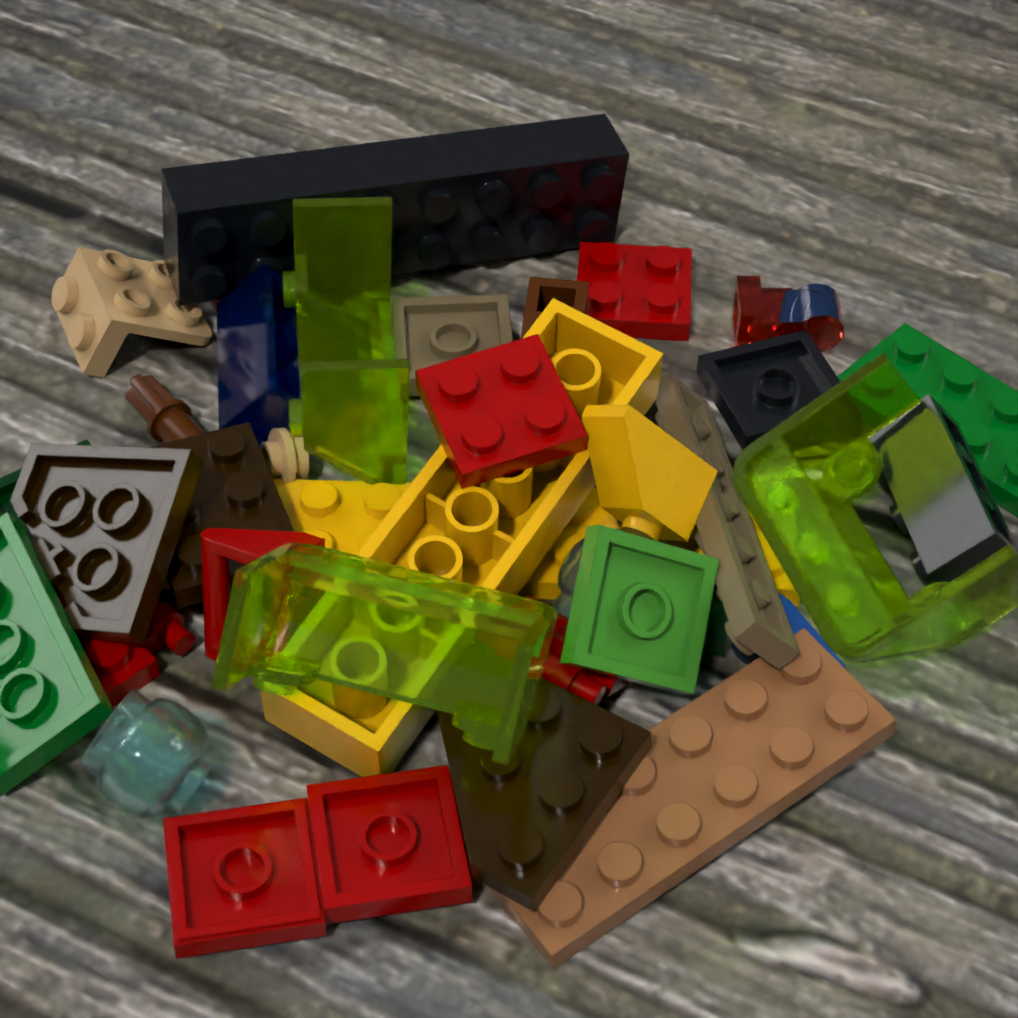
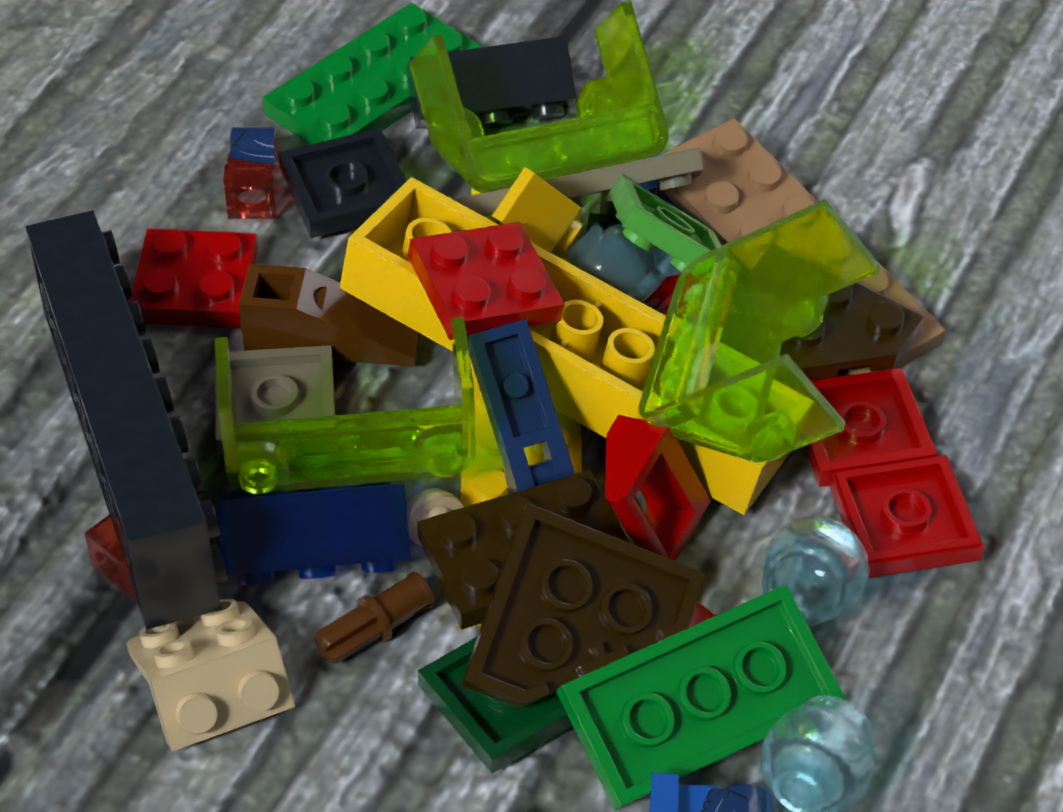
camera: 90 degrees left, 0 degrees up
none -> dark blue plate [464,319,574,493]

